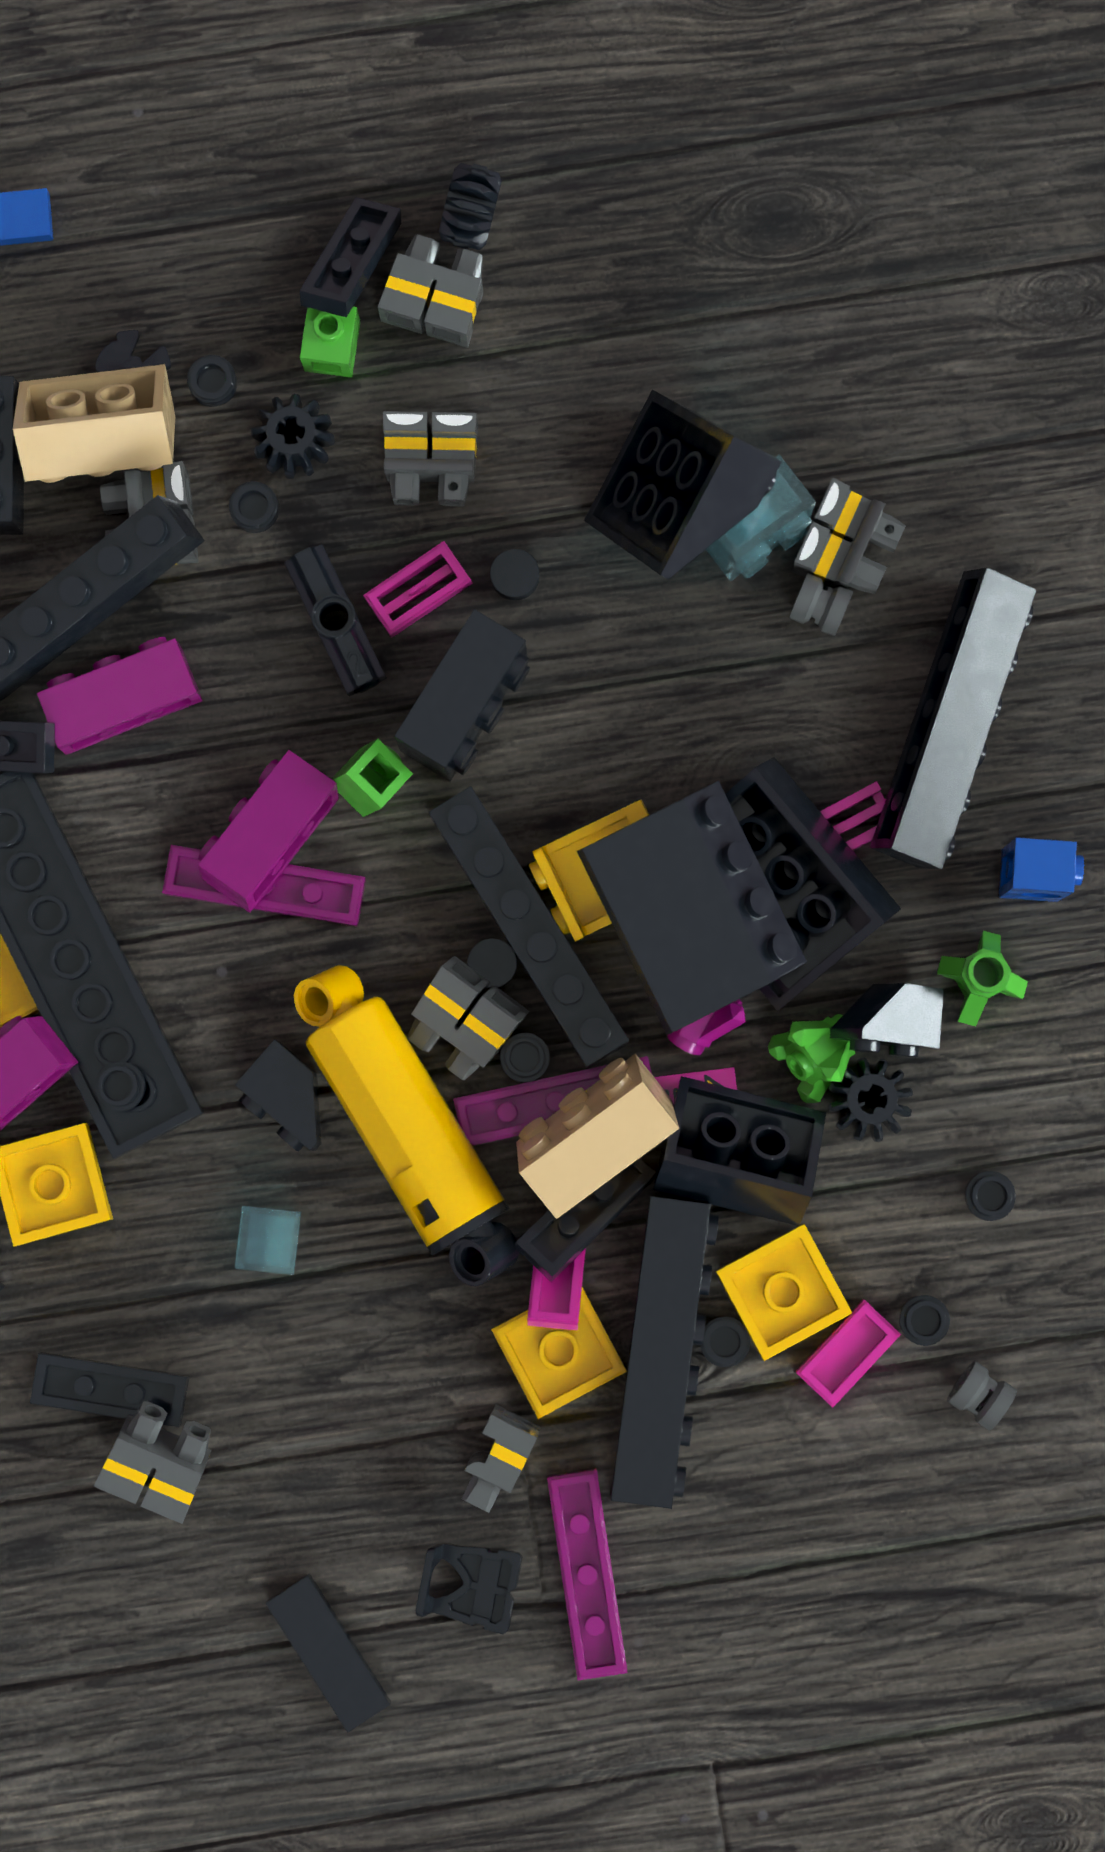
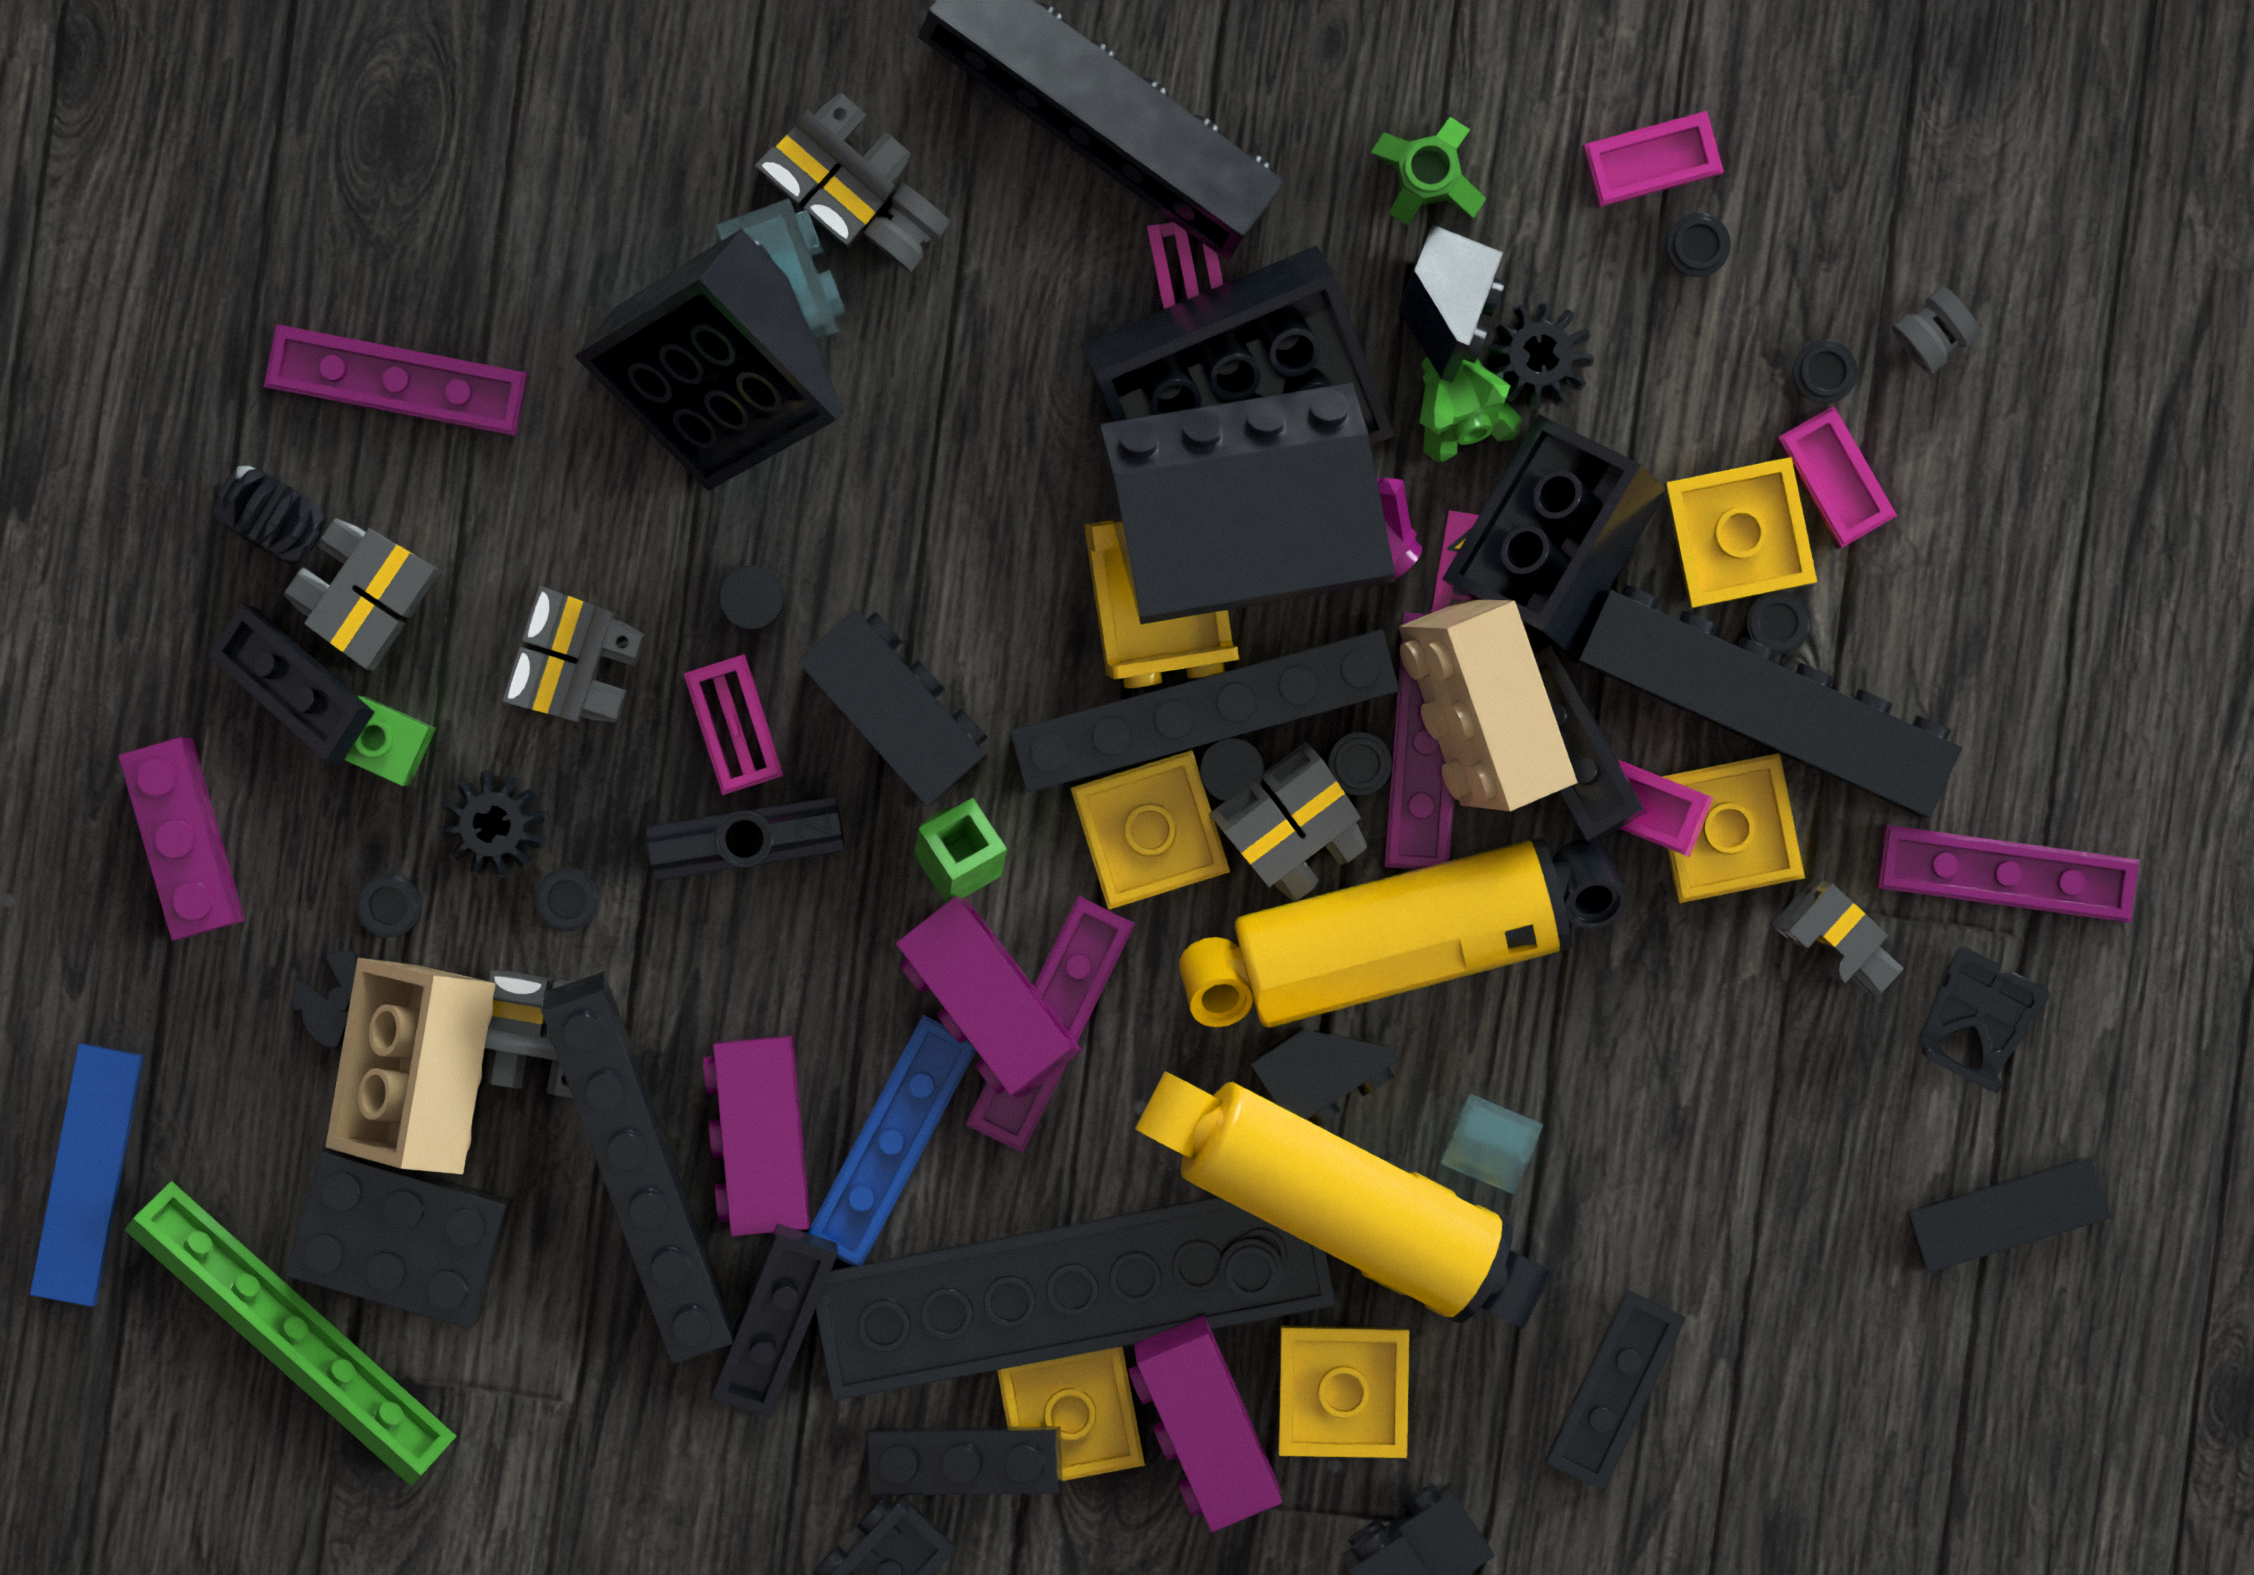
camera: 75 degrees left, 5 degrees up
dark grey hips [94,1401,212,1524] -> none
blue brick [999,838,1084,902] -> none
none -> magenta brick [118,737,245,941]
none -> magenta tile [264,324,529,437]
none -> blue tile [807,1014,976,1266]
none -> yellow tile [1071,750,1230,910]
none -> yellow piece [1135,1071,1553,1329]
none -> dark pink tile [1582,111,1724,208]

